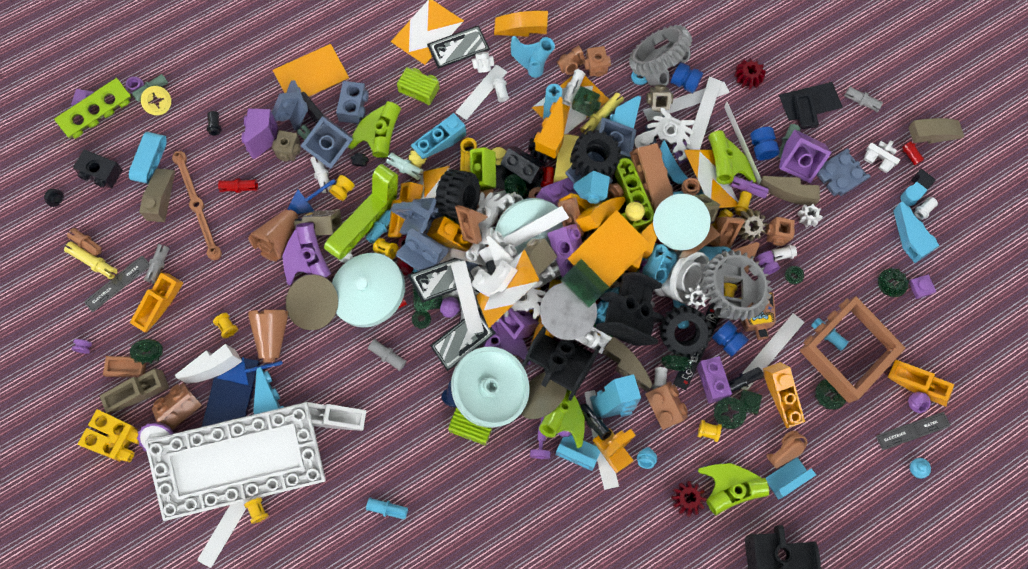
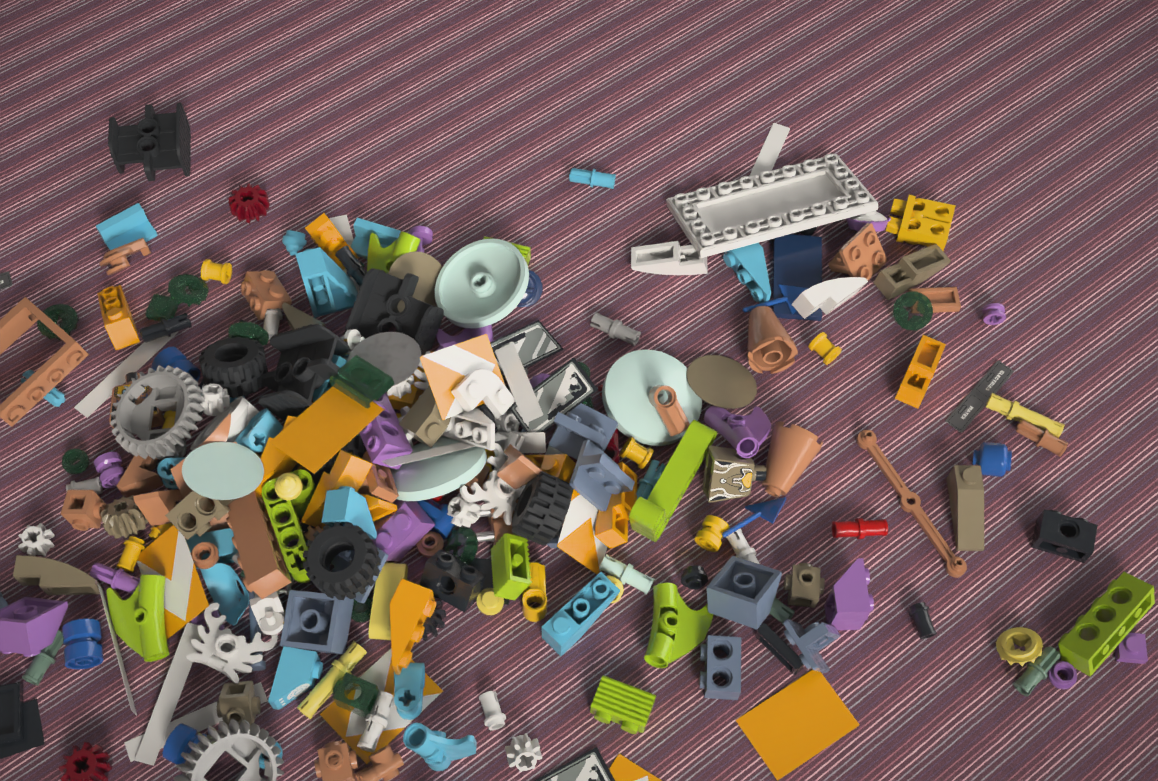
camera: 175 degrees right, 10 degrees down
black plate [44,189,64,207] -> none
medium azure beam [129,132,167,184] -> none
light grey pin [144,244,170,284] -> none
yellow bush [244,497,269,524] -> none
white sticker [456,65,507,120] -> none
red pin [541,167,555,187] -> none
medium lavender brick [697,356,732,404] -> none
lime pin [698,463,769,515] -> none
none -> nougat piece [648,385,690,437]
none -> blue head [973,442,1012,477]

